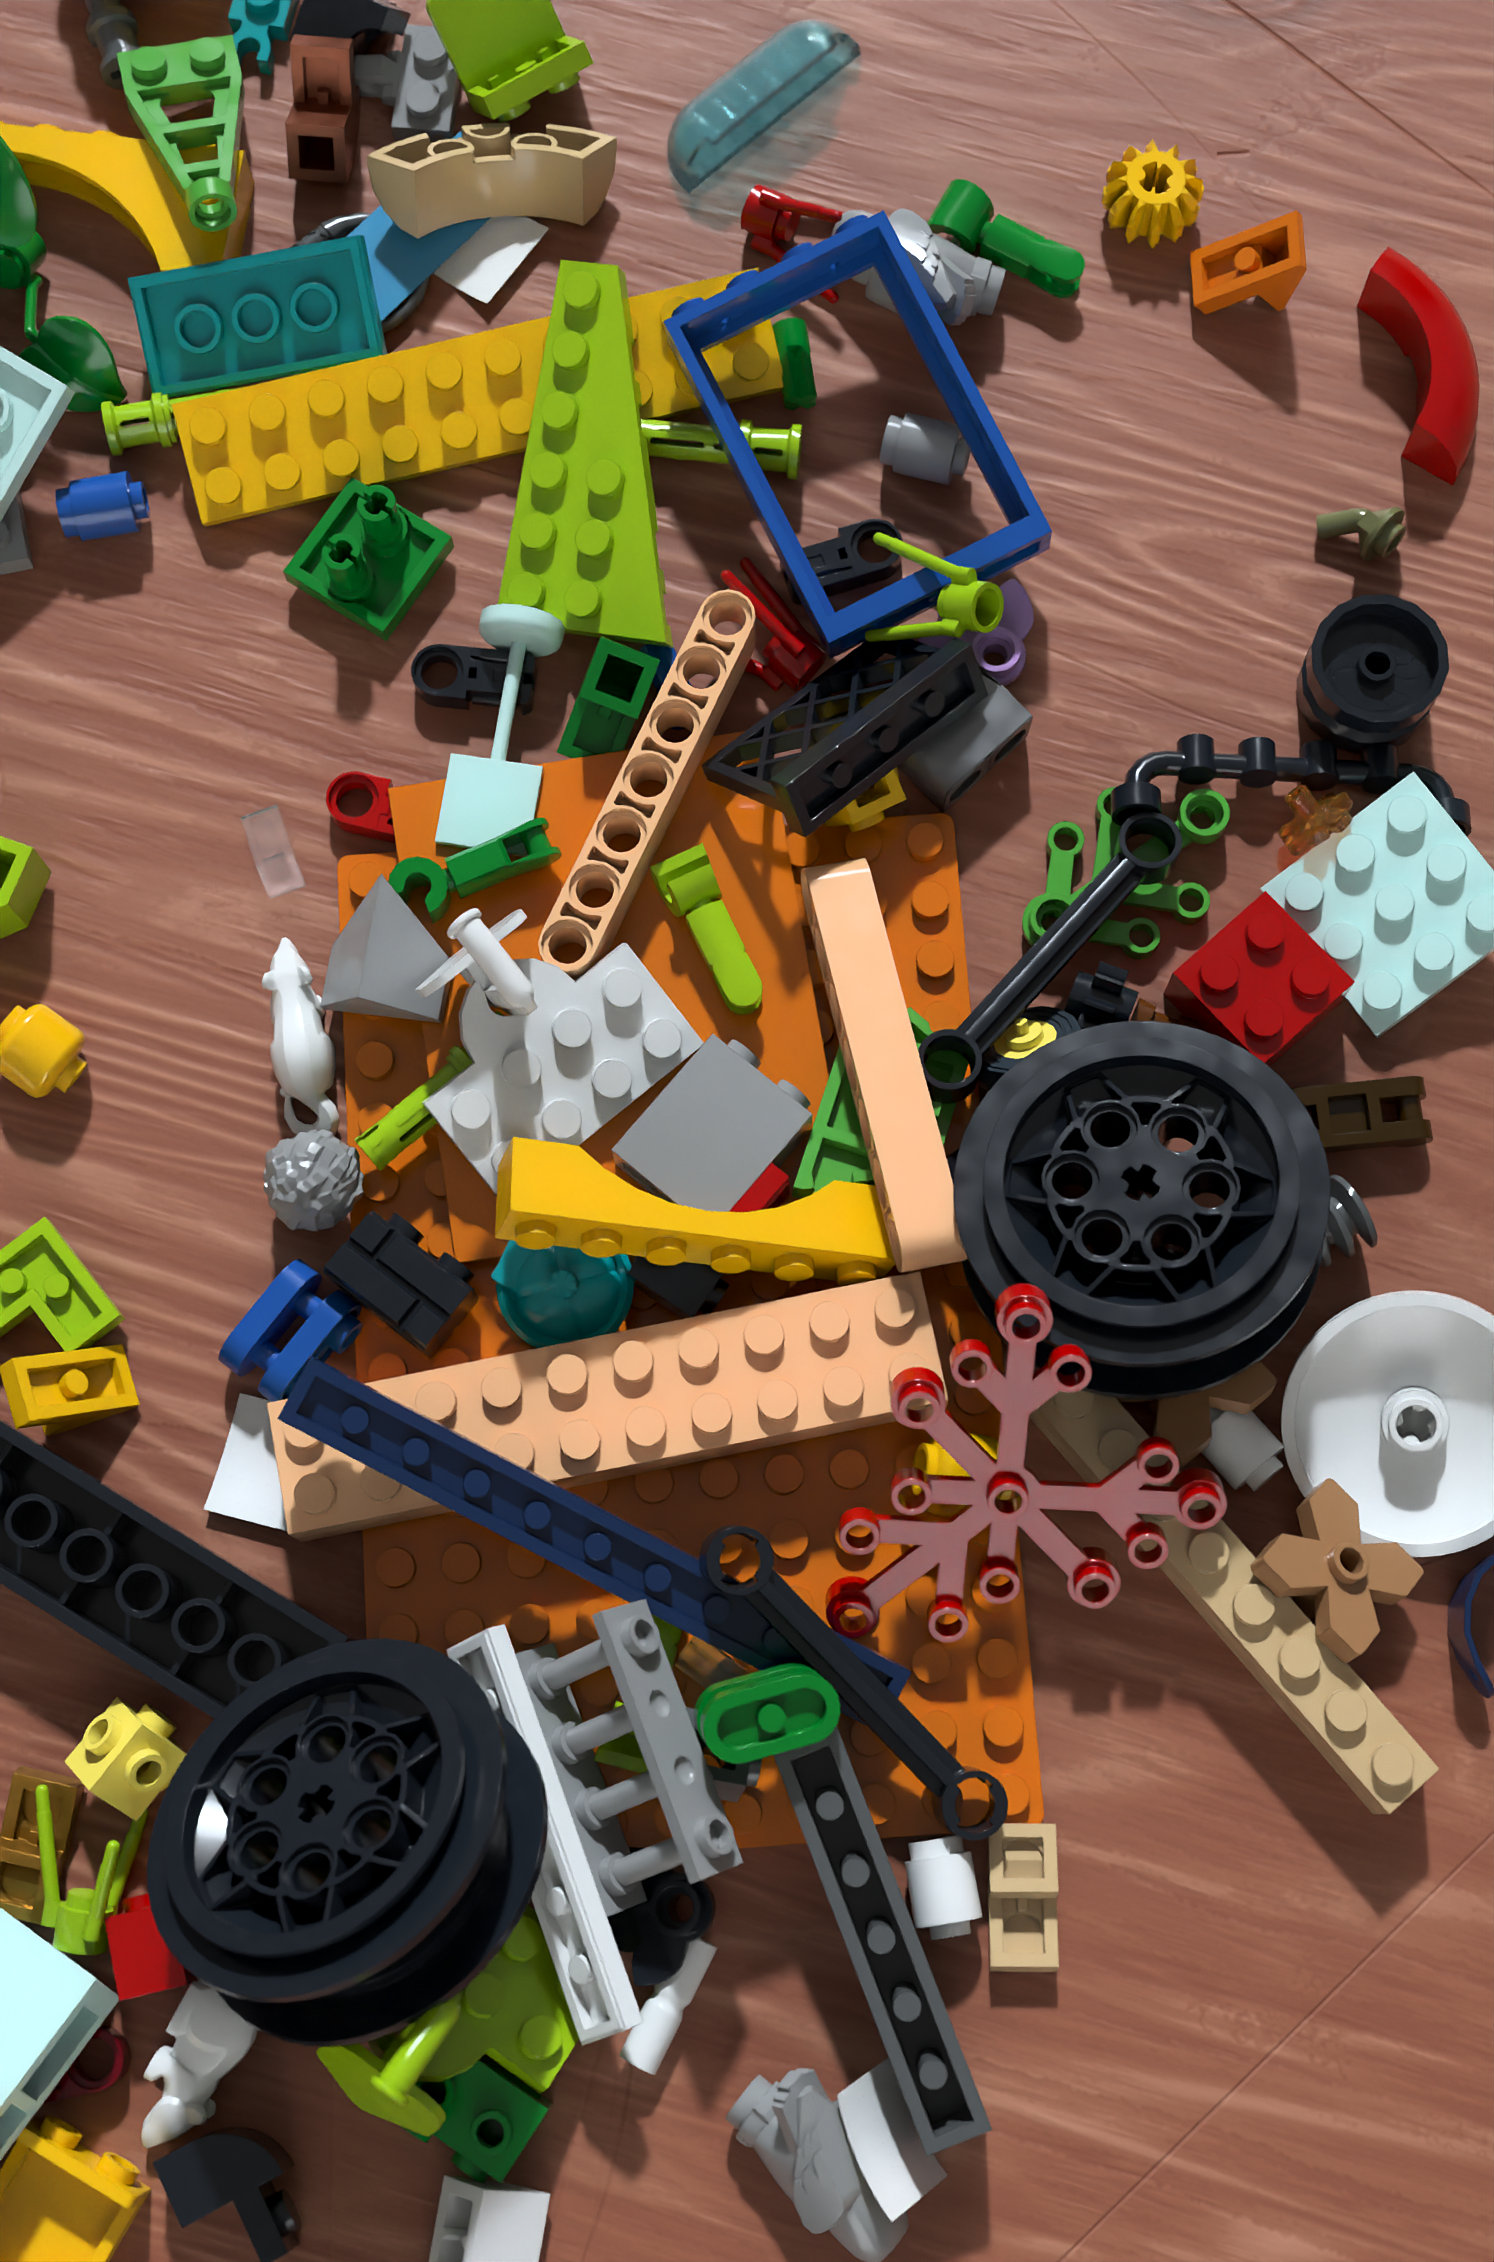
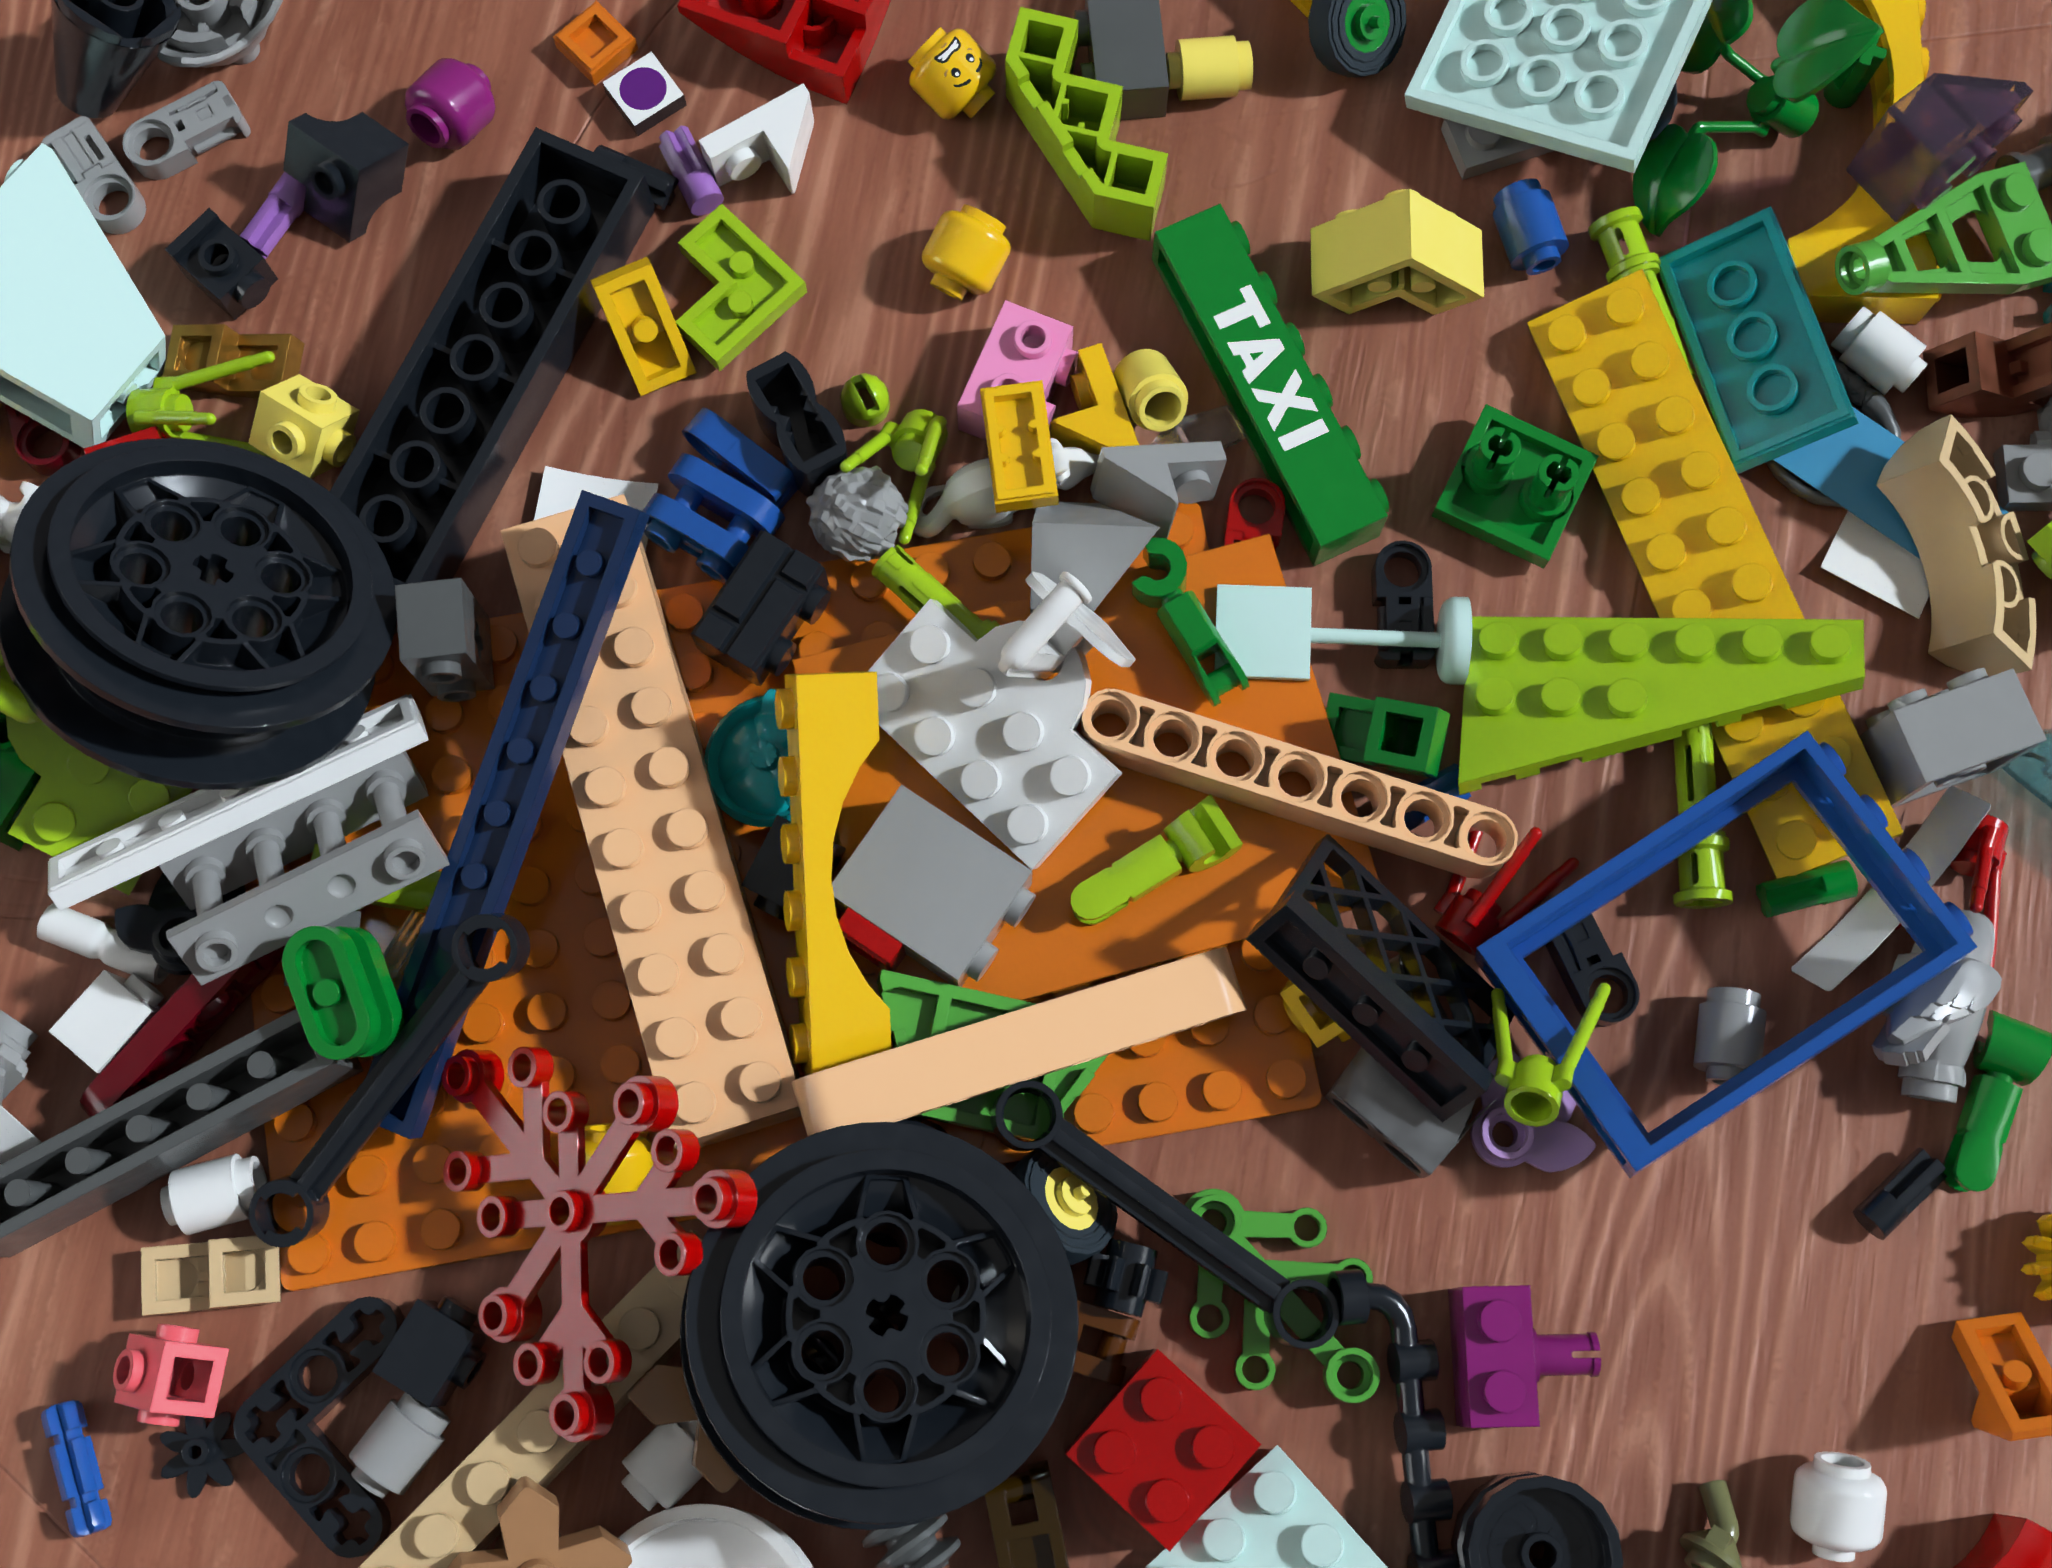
camera: 80 degrees right, 0 degrees up
clear orange plant [1279,785,1353,856] -> none
none -> blue axle [40,1400,112,1538]
none -> white brick [49,970,164,1074]
none -> dark red beam [80,945,286,1117]
none -> coral brick [113,1323,229,1427]
none -> black plant [160,1411,244,1498]
none -> black beam [233,1296,405,1558]
none -> light grey brick [349,1392,451,1498]
none -> black brick [372,1295,488,1407]
none -> dark grey brick [395,578,495,702]
none -> blue piece [682,407,798,510]
none -> black brick [746,351,848,497]
none -> lime hinge [840,373,890,427]
none -> lime plant [840,409,948,545]
none -> bright pink brick [957,300,1078,441]
none -> yellow plate [980,380,1059,513]
none -> yellow slope [1050,343,1139,455]
none -> light grey slope [1090,441,1227,539]
none -> light yellow brick [1113,349,1188,432]
none -> green brick [1152,203,1389,567]
none -> light yellow brick [1310,189,1484,315]
none -> magenta brick [1448,1285,1601,1428]
none -> white head [1790,1451,1887,1562]
none -> white sticker [1791,786,1991,991]
none -> white brick [1830,306,1928,395]
none -> slope [1846,73,2033,222]
none -> black piece [1853,1147,1948,1240]
none -> light grey brick [1859,668,2047,808]

